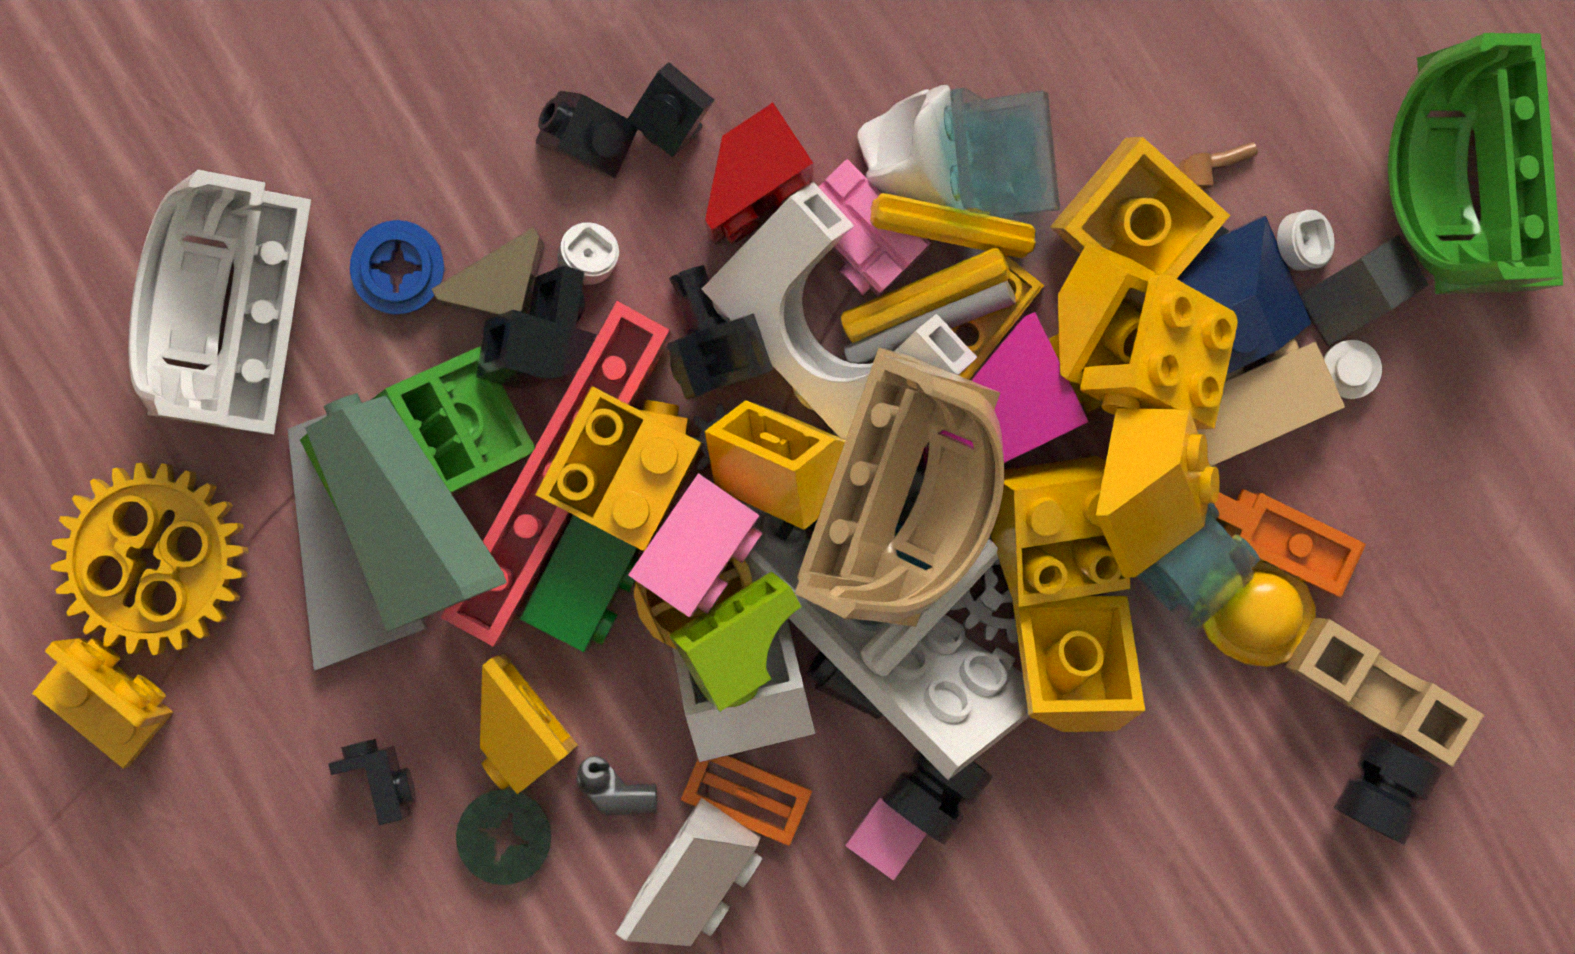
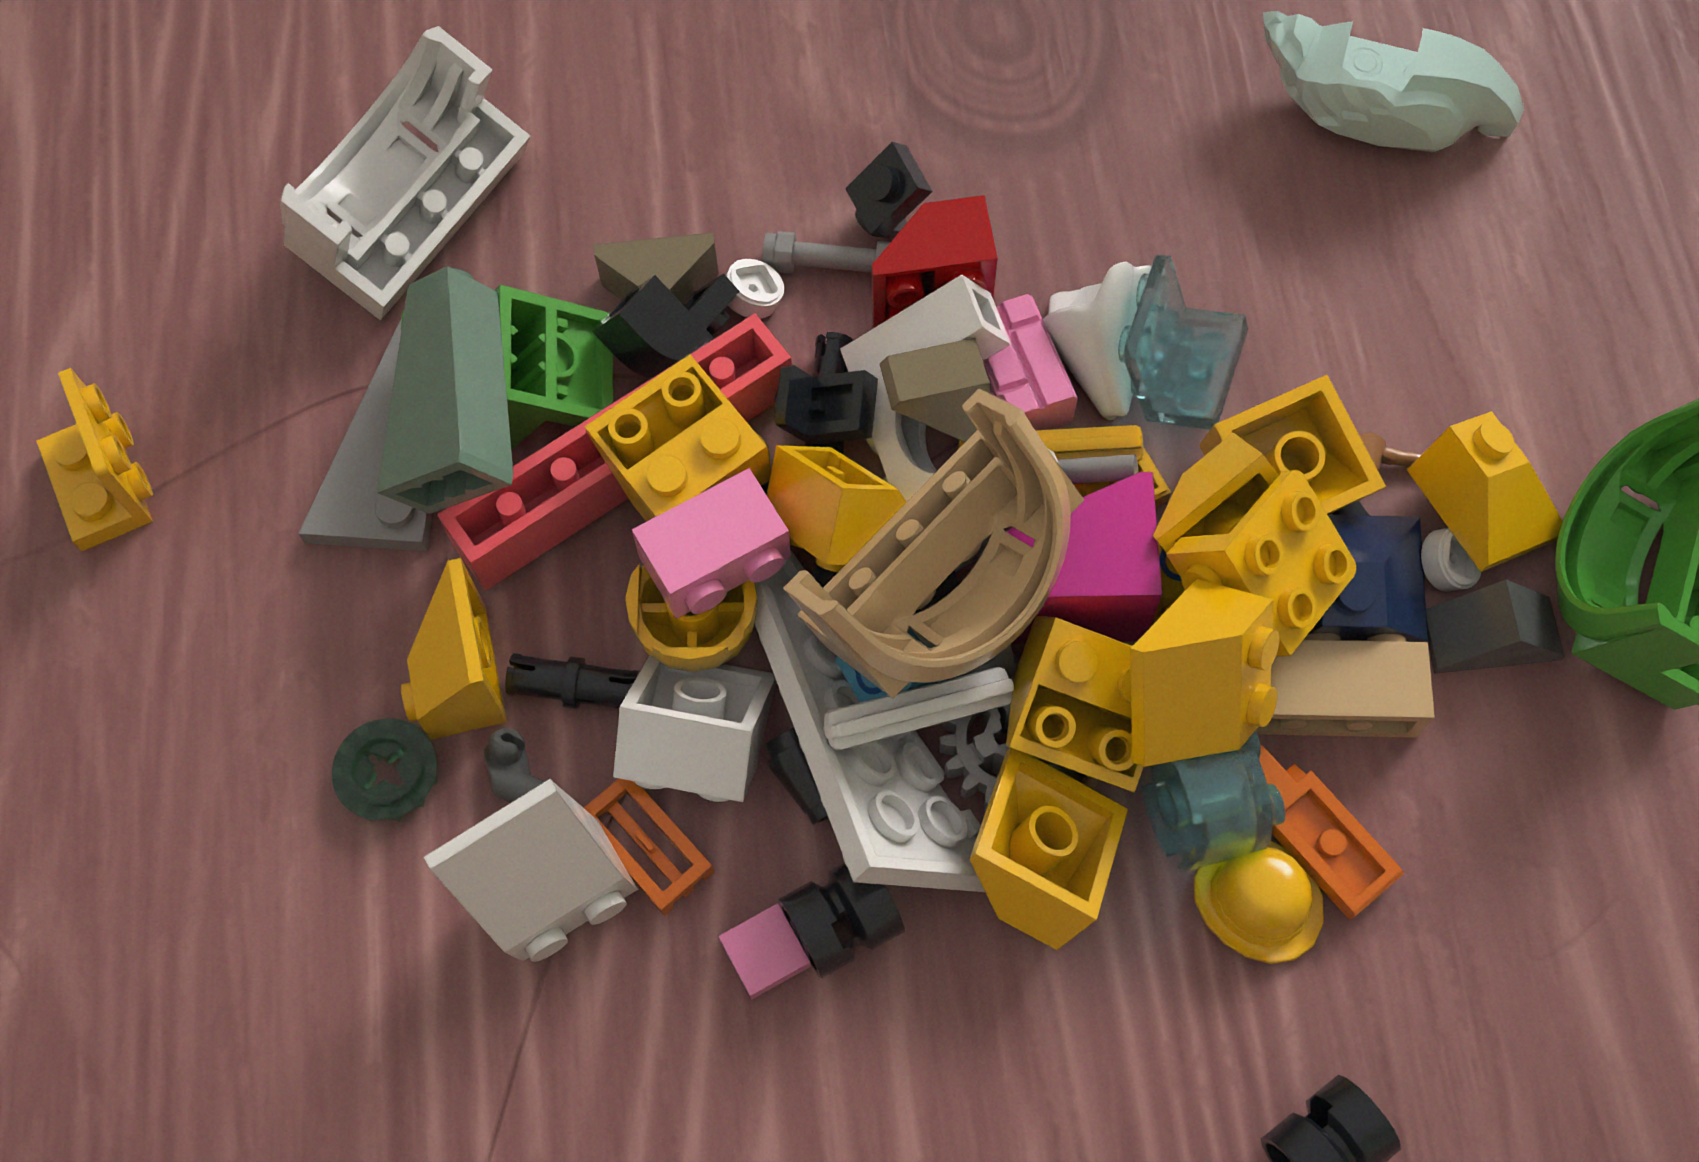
camera: 25 degrees right, 20 degrees down
yellow gear [50,462,249,655] -> none
black bracket [328,739,416,826] -> none
blue gear [350,220,446,315] -> none
green piece [520,515,640,652] -> none
black bracket [536,91,638,178] -> none
lime arch [669,571,802,712] -> none
yellow axle [870,193,1036,258] -> none
tan arch [1284,617,1484,767] -> none
white plate [1324,340,1382,399] -> none
none -> black pin [505,653,641,709]
none -> light grey bar [762,231,890,274]
none -> dark tan slope [879,338,990,442]
none -> yellow slope [1407,411,1563,572]

